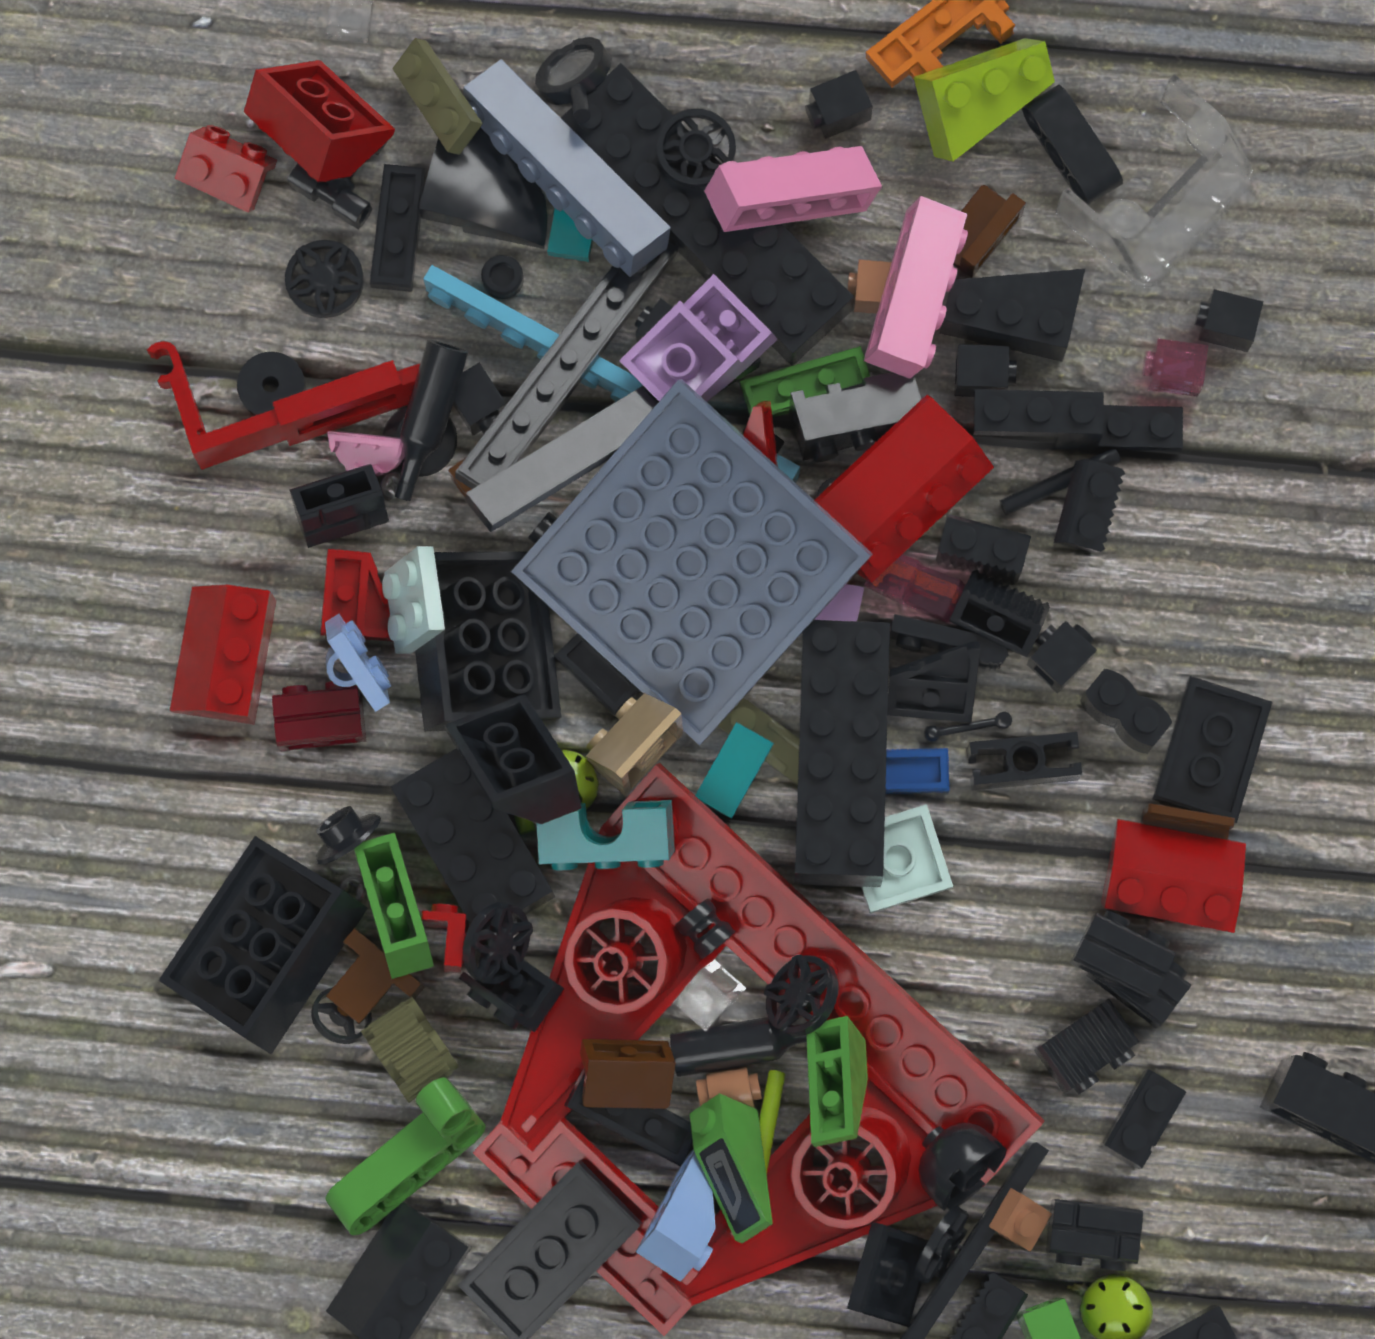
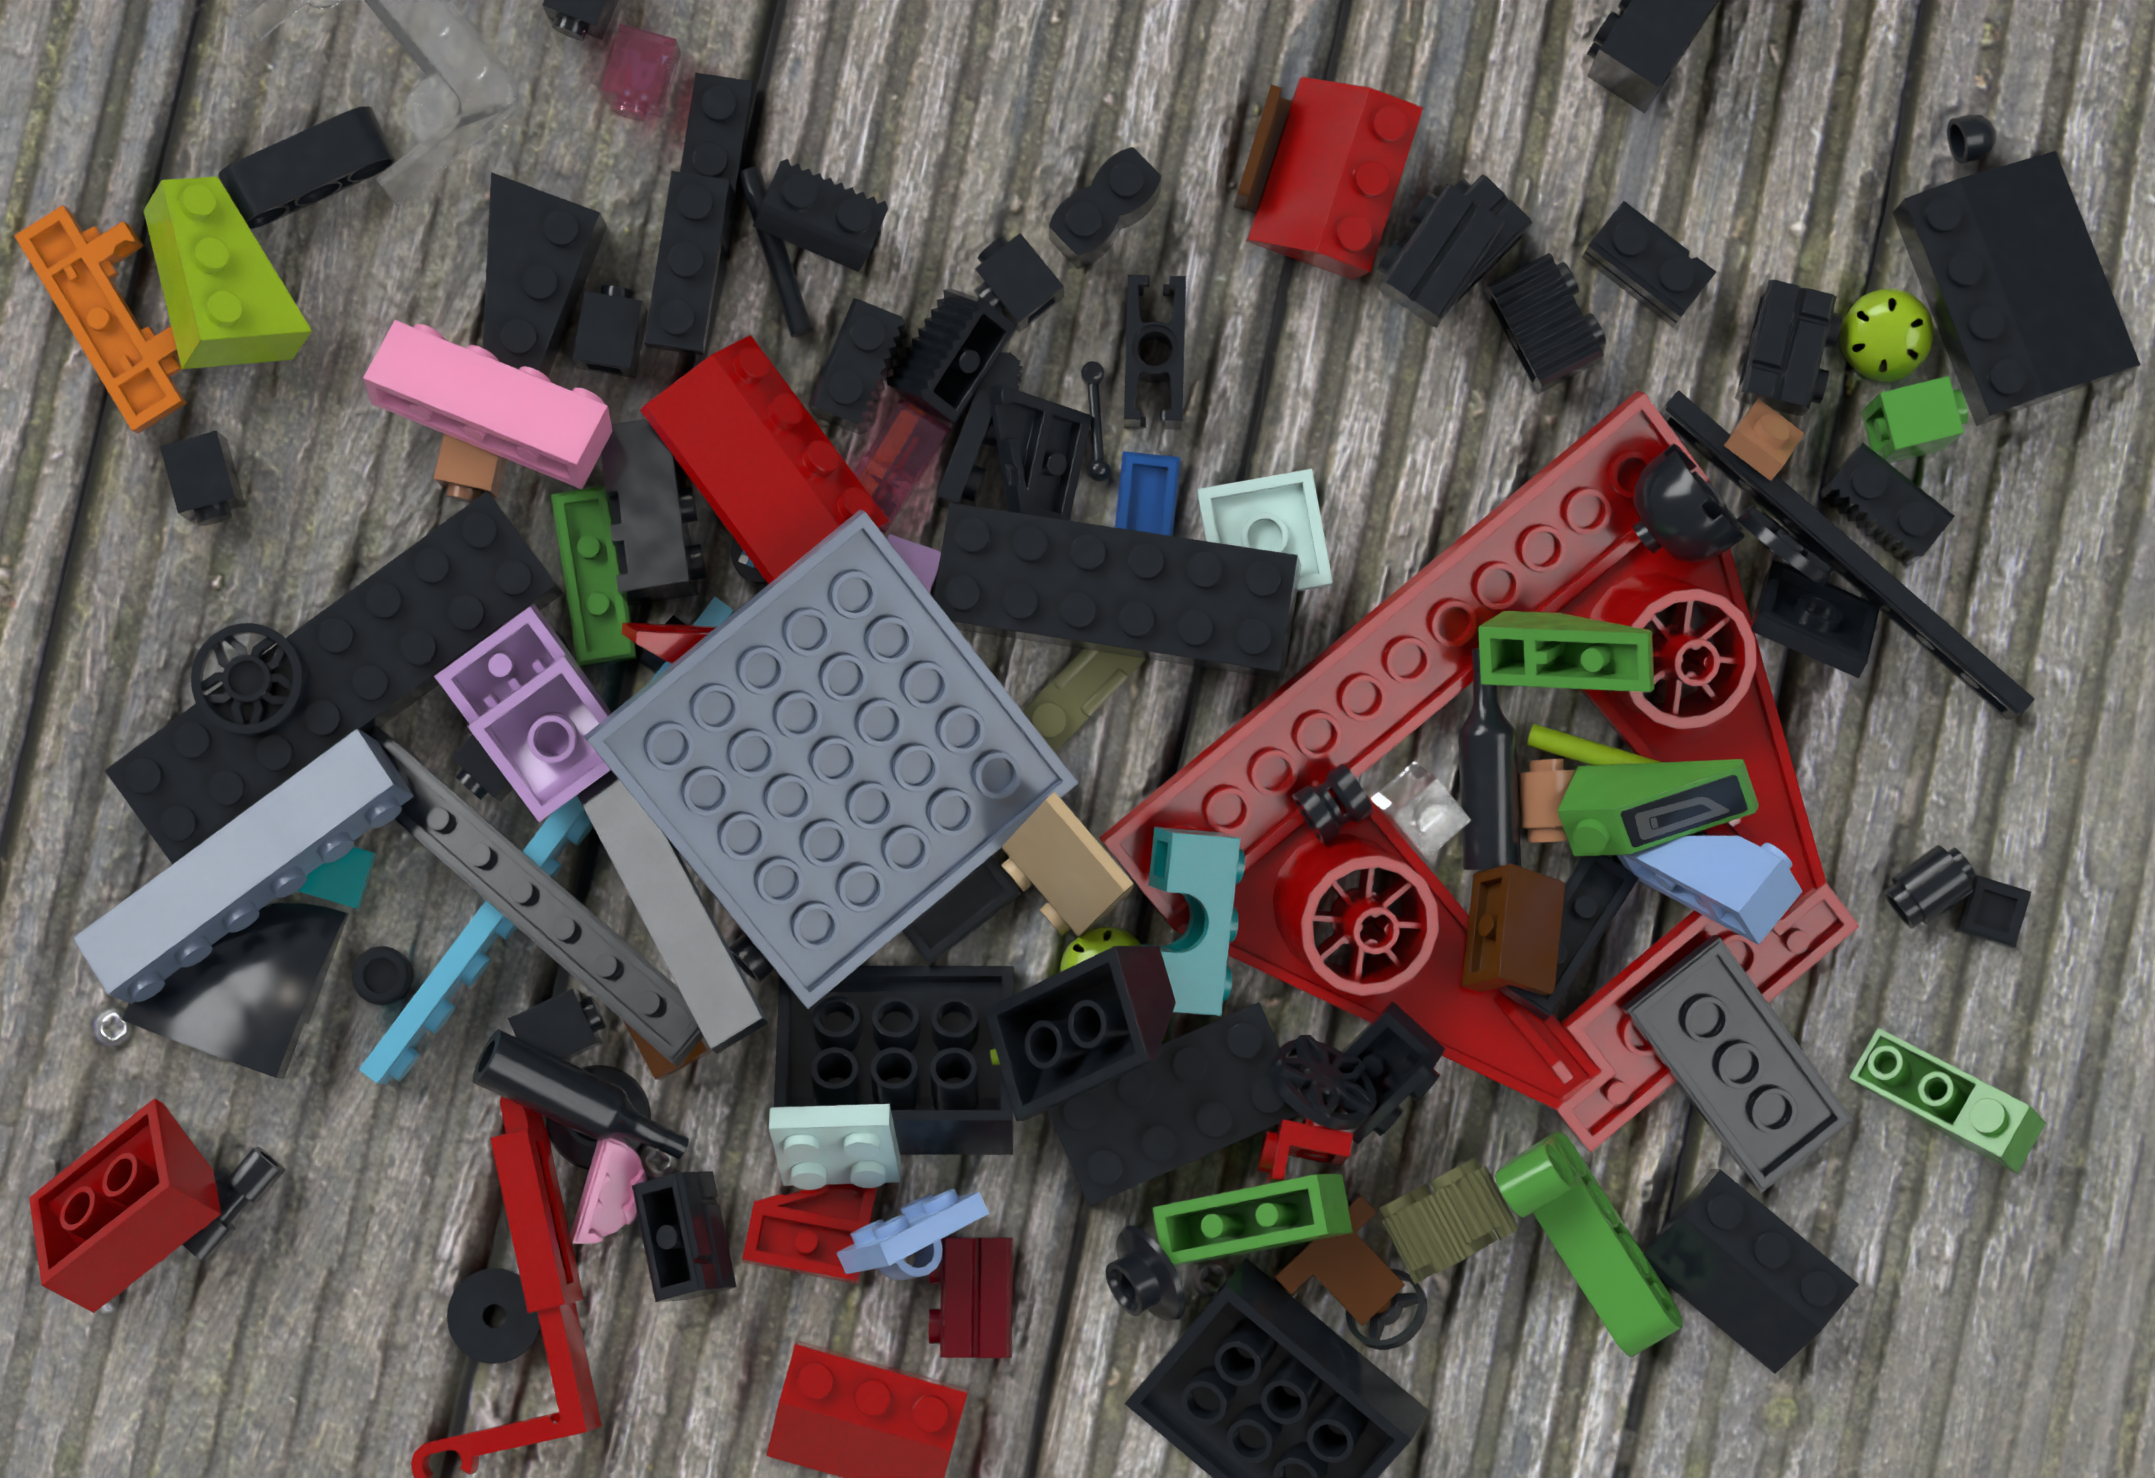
camera: 85 degrees left, 5 degrees up
bracket [174,125,277,213] -> none
black wheel [285,240,364,318] -> none
black tile [369,164,427,292] -> none
olive plate [392,38,483,155] -> none
black piece [535,37,612,123] -> none
teal tile [695,722,774,818] -> none
bright pink brick [704,146,882,232] -> none
black wheel [764,955,839,1037] -> none
reddish brown panel [953,185,1026,278] -> none
black tile [1152,676,1273,825] -> none

